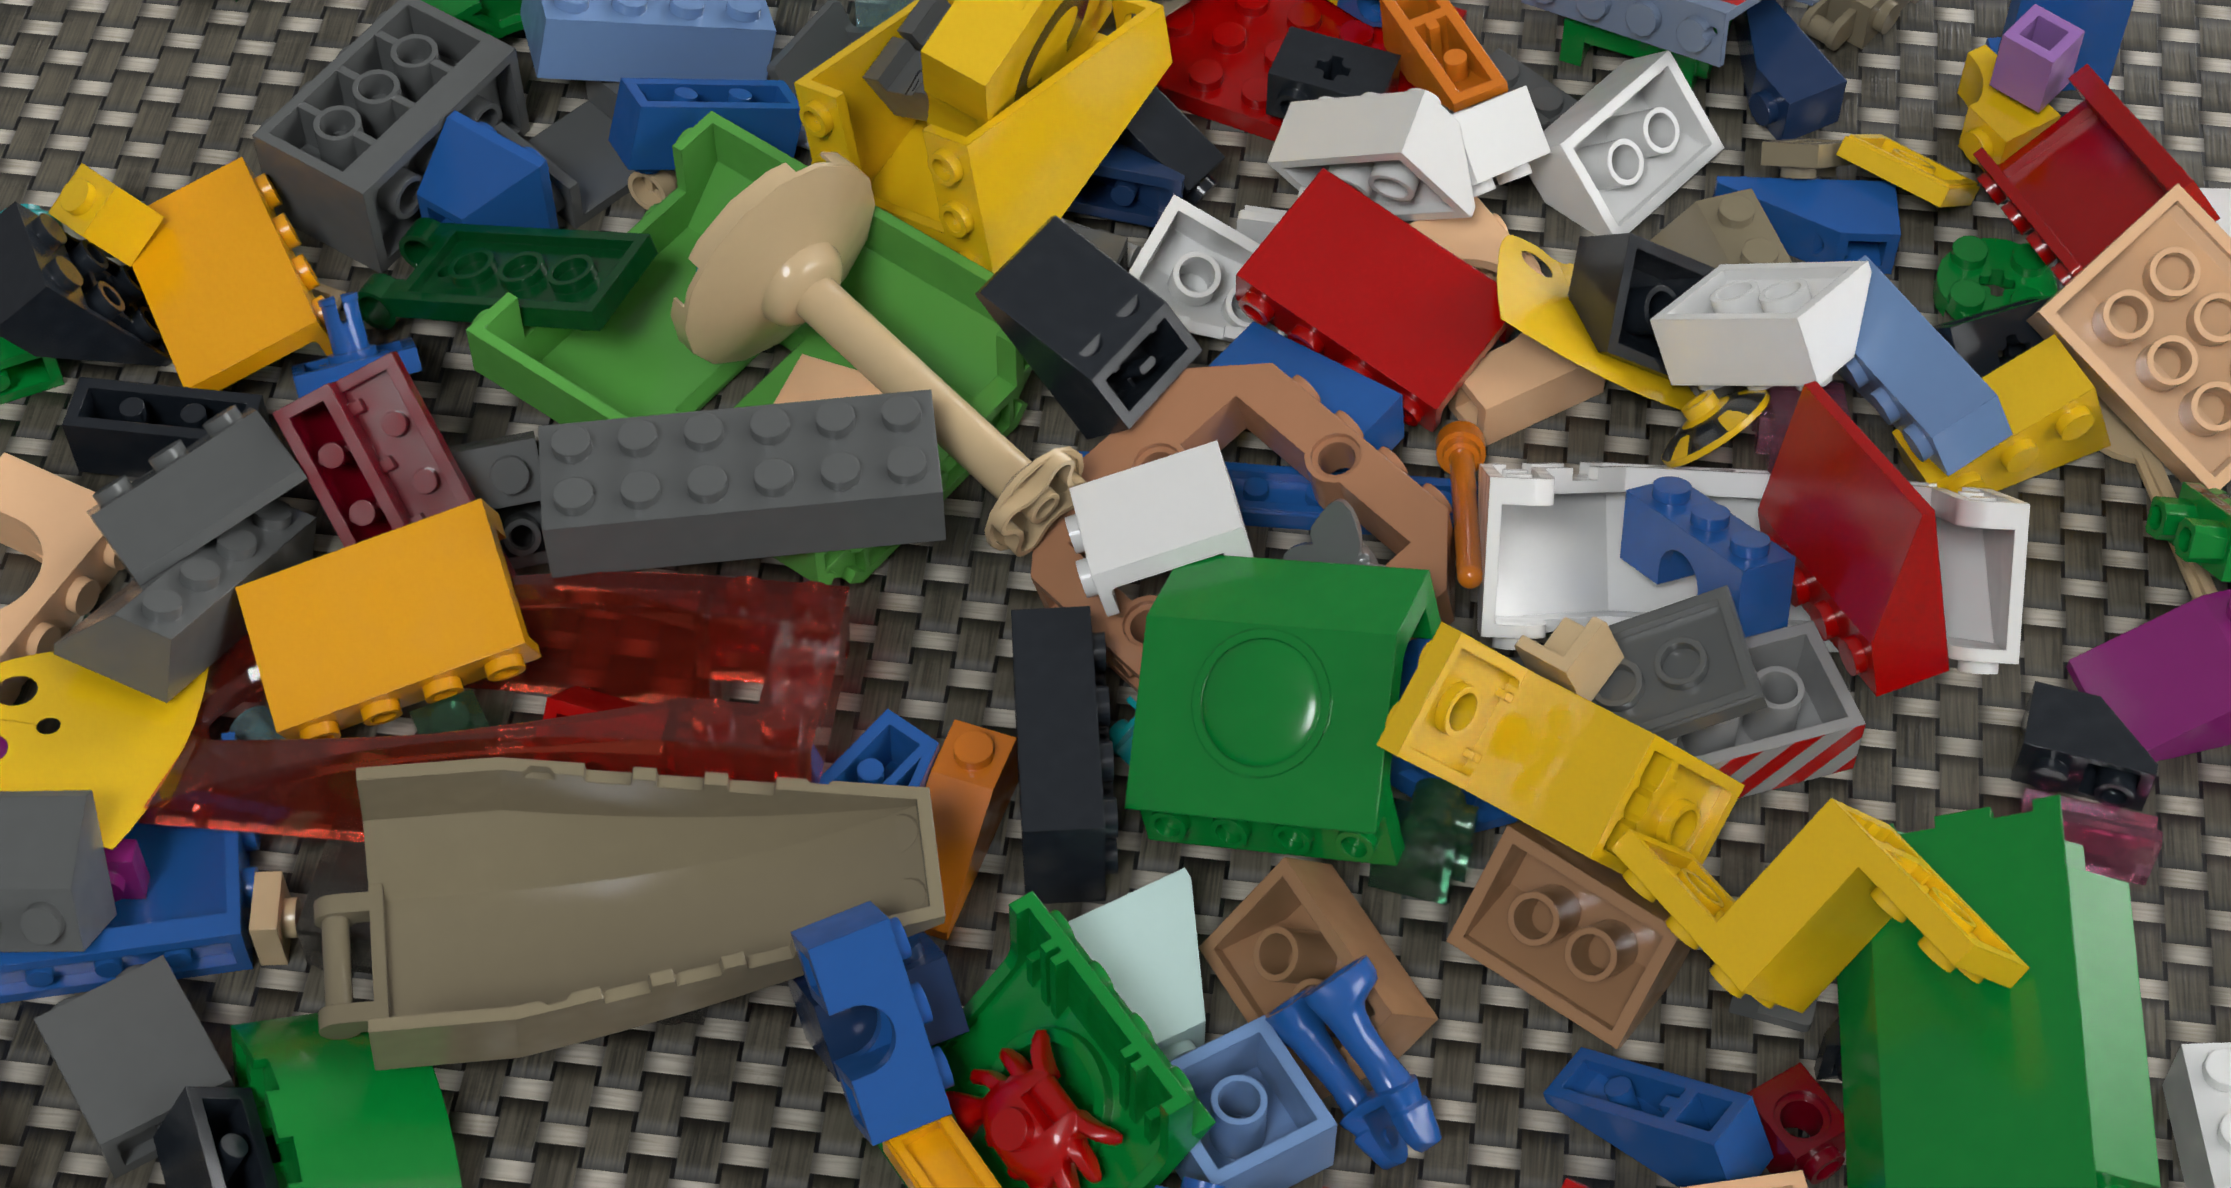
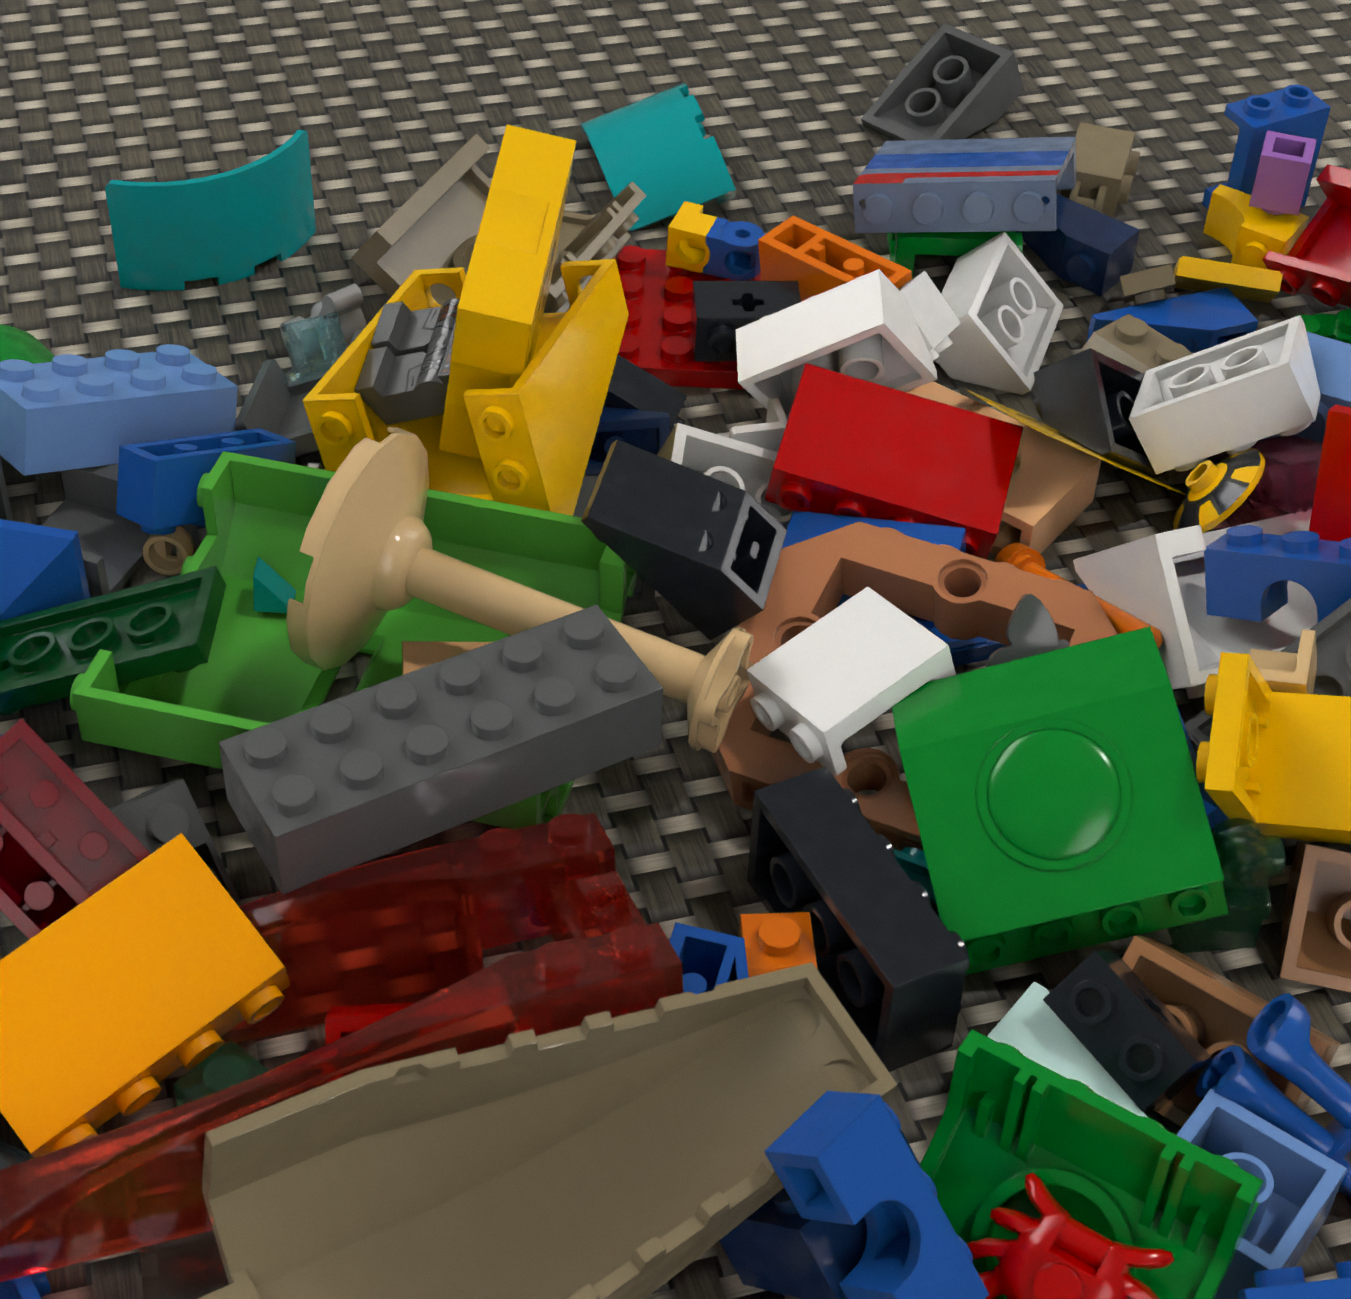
camera: 25 degrees left, 10 degrees down
none -> black brick [1043,950,1213,1112]

